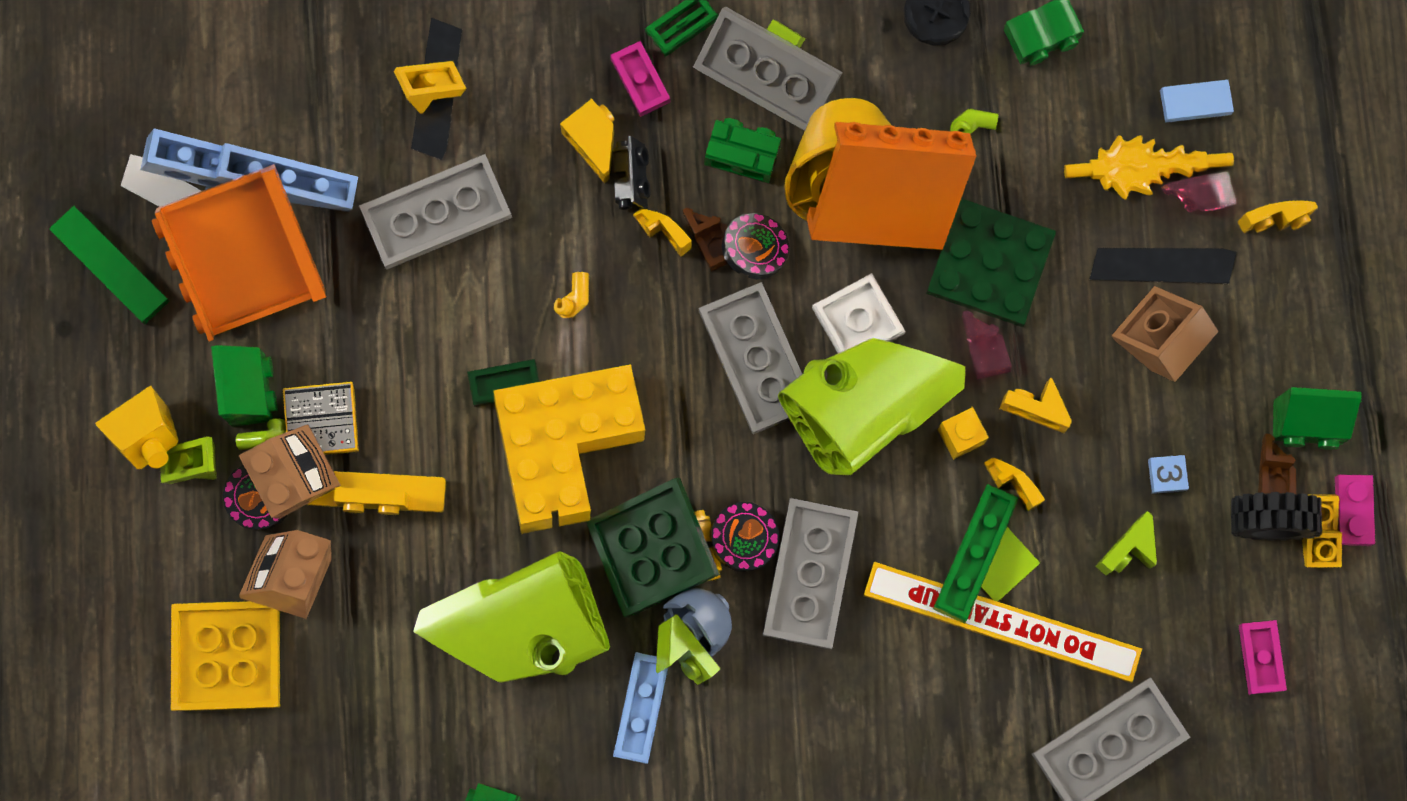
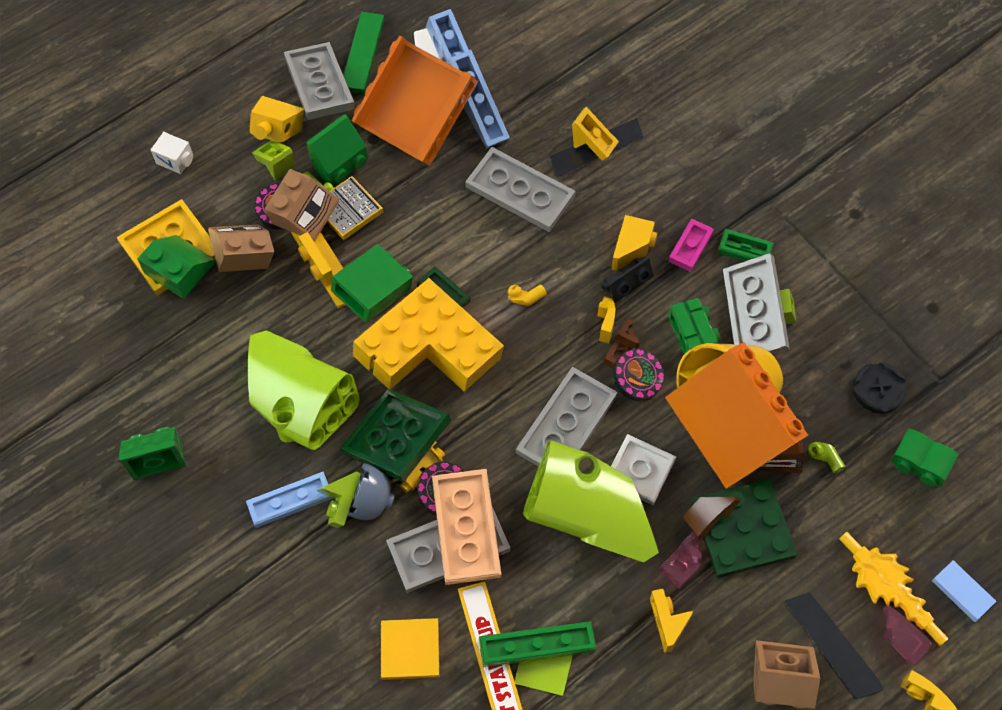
camera: 60 degrees right, 15 degrees down
yellow brick [937,407,989,460] -> none
yellow slope [984,458,1045,511] -> none
none -> green slope [137,235,216,299]
none -> white brick [151,132,193,174]
none -> light grey plate [284,42,355,120]
none -> green brick [331,244,413,324]
none -> yellow tile [381,618,440,680]
none -> light nougat tile [432,469,501,585]
none -> reddish brown slope [683,497,741,537]

